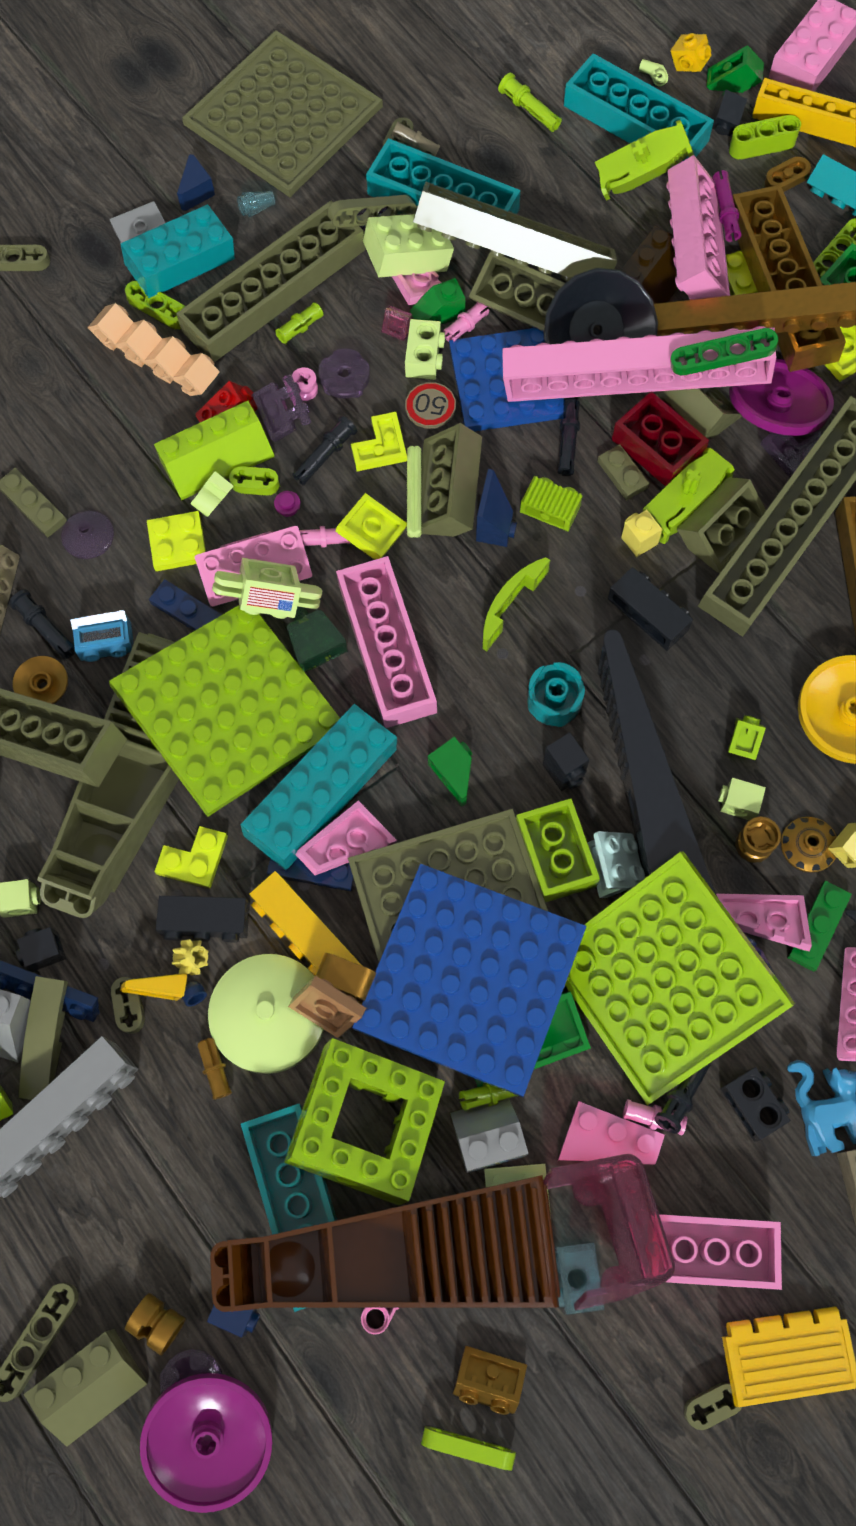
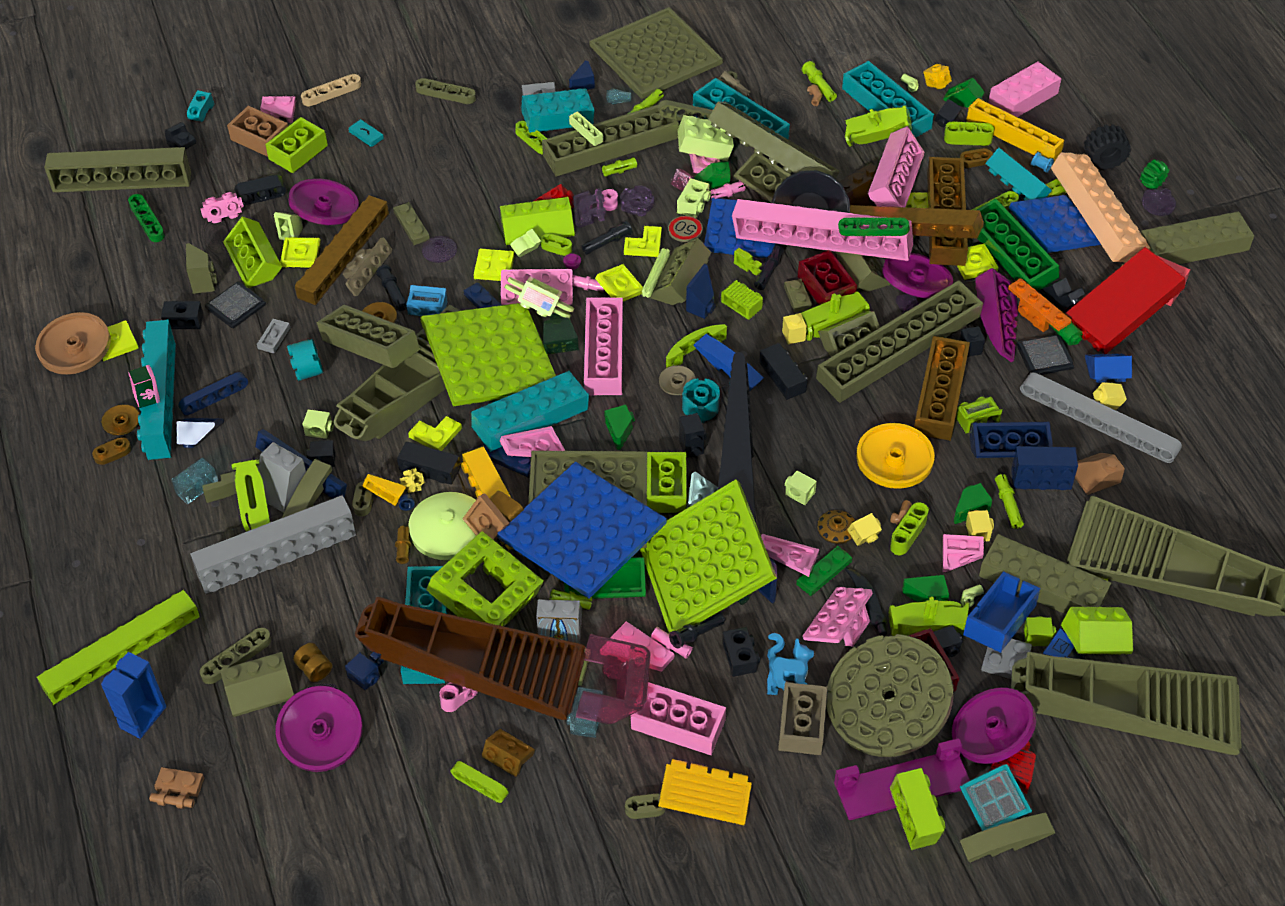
camera: 15 degrees right, 20 degrees down
light nougat brick [87,303,219,396] -> none
magenta pin [713,170,742,242] -> none
lime bracket [728,715,766,760] -> none
pearl gold wheel [735,816,781,863] -> none
none -> yellowish green piece [569,111,603,146]
none -> lime pin [628,89,664,114]
none -> dark tan dish [659,366,696,395]
none -> blue slope [693,334,763,391]
none -> lime plate [734,248,762,276]
none -> medium nougat arm [807,84,823,106]

